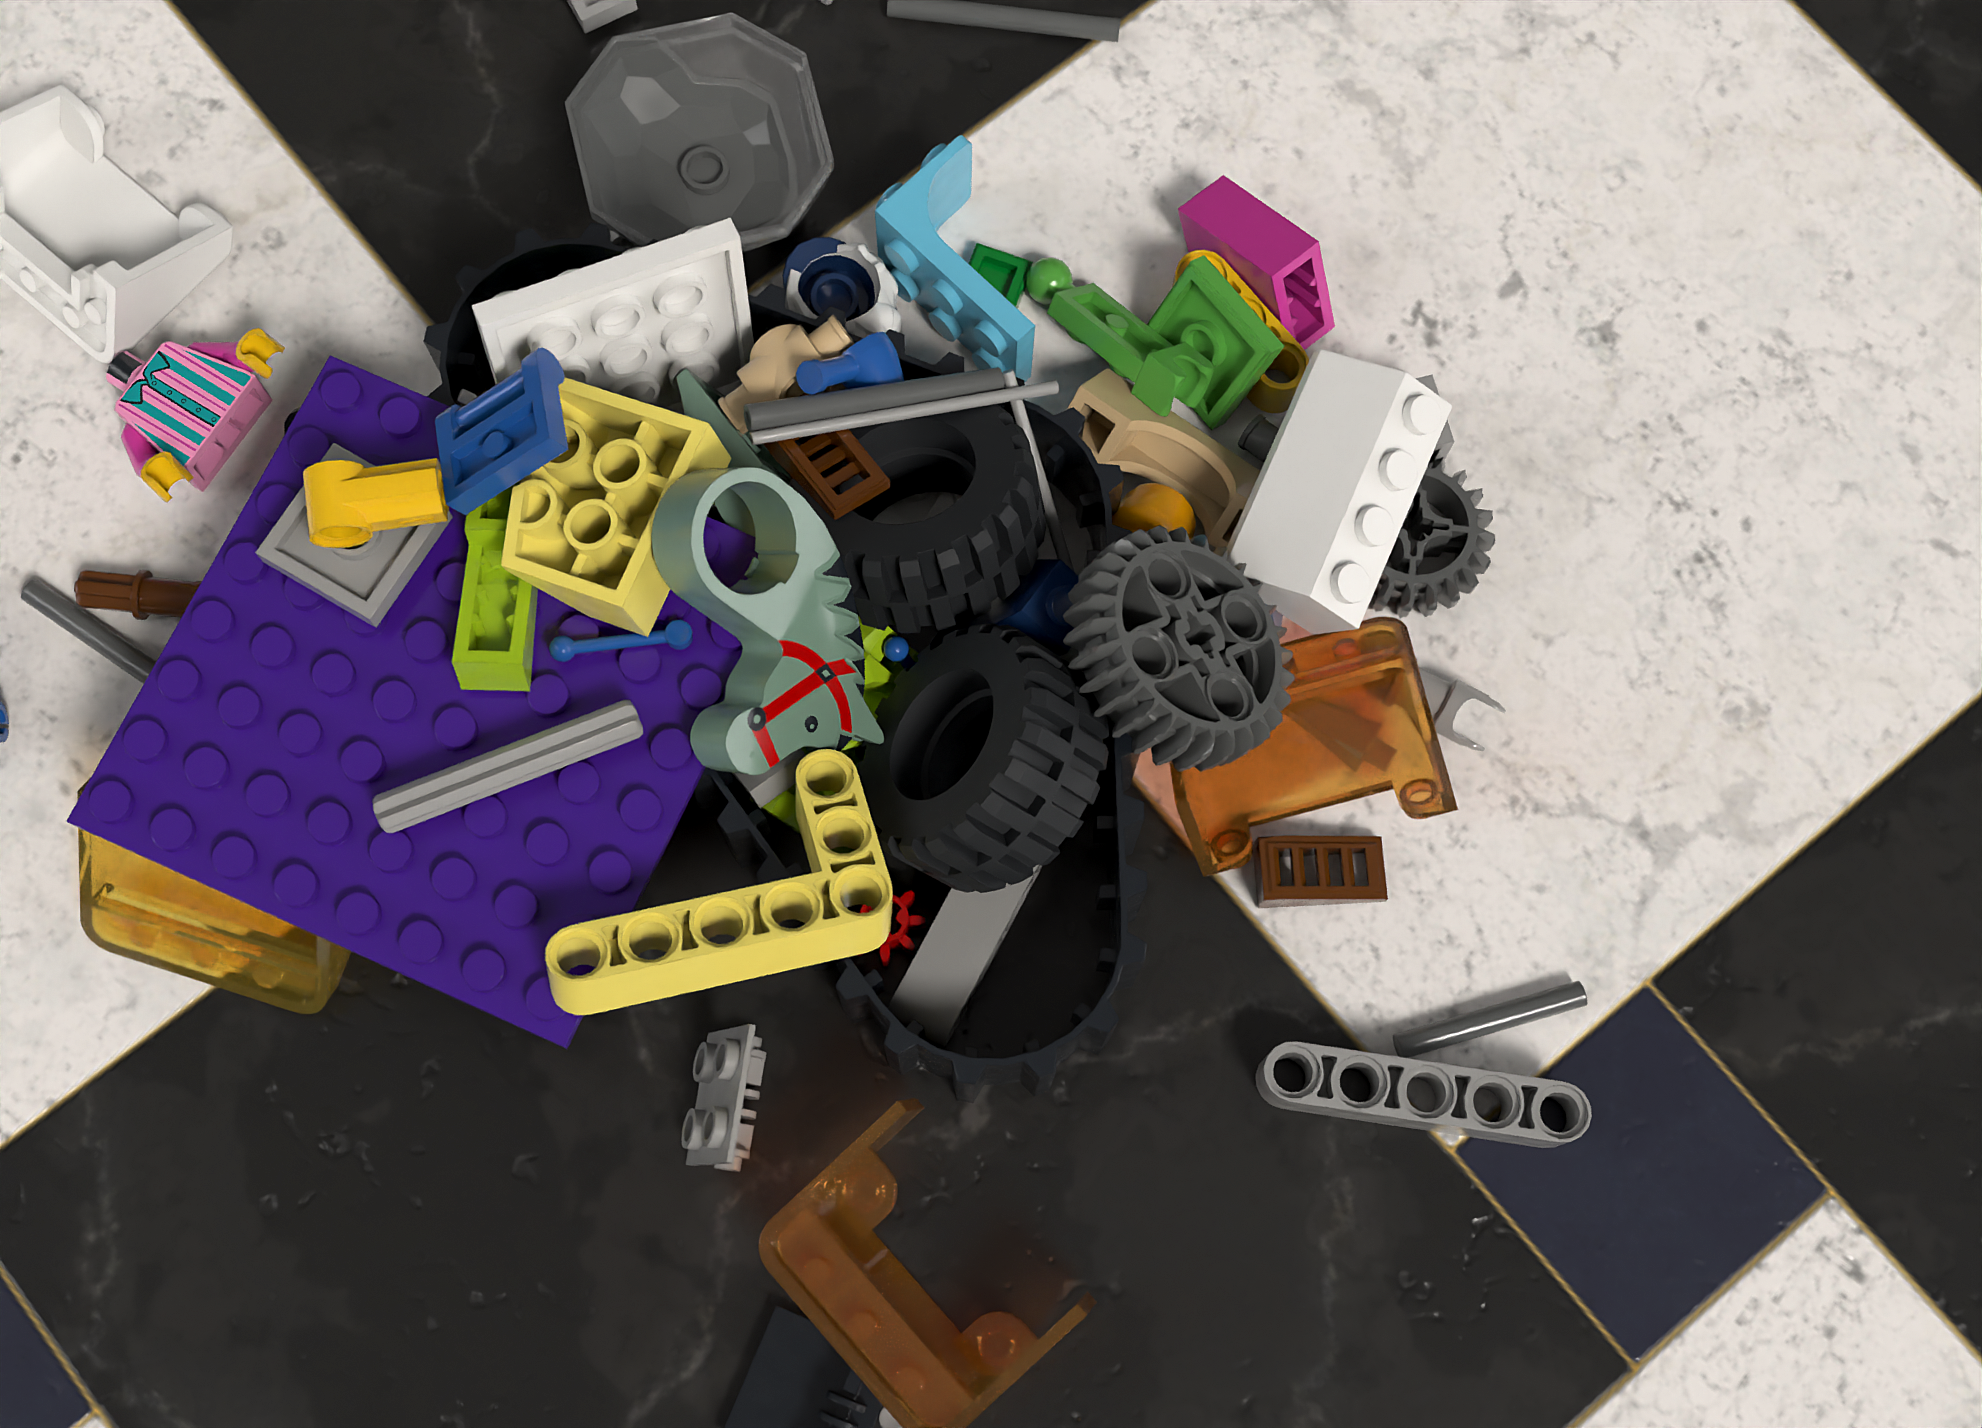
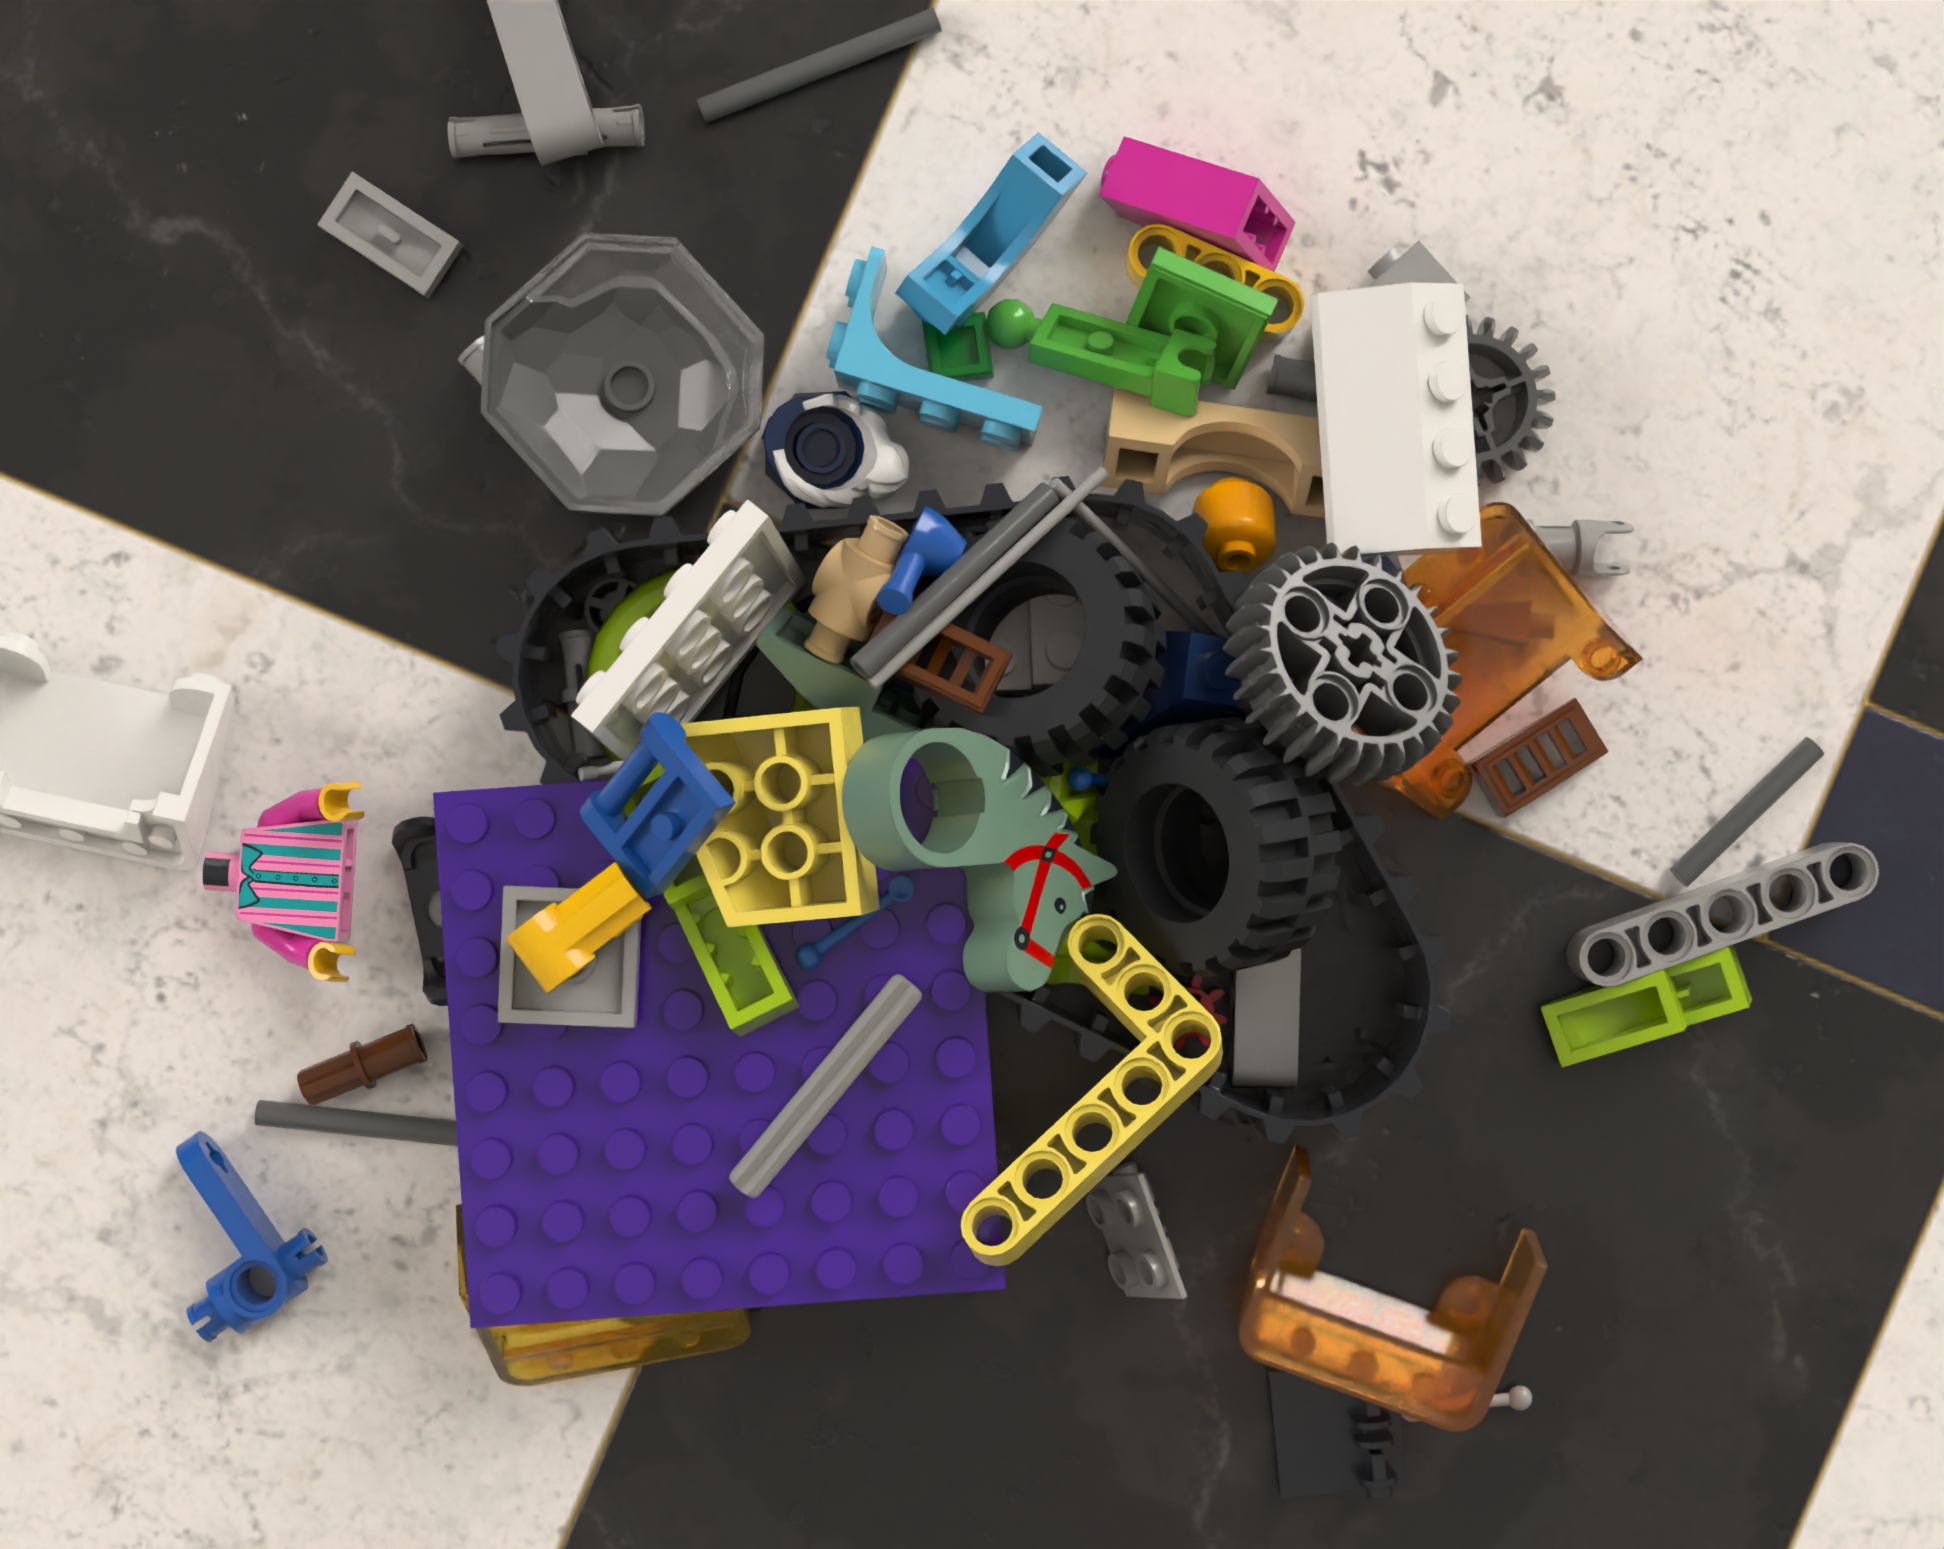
camera: 25 degrees left, 15 degrees up
none -> dark azure arch [895,132,1087,335]
none -> lime slope [1541,945,1752,1067]

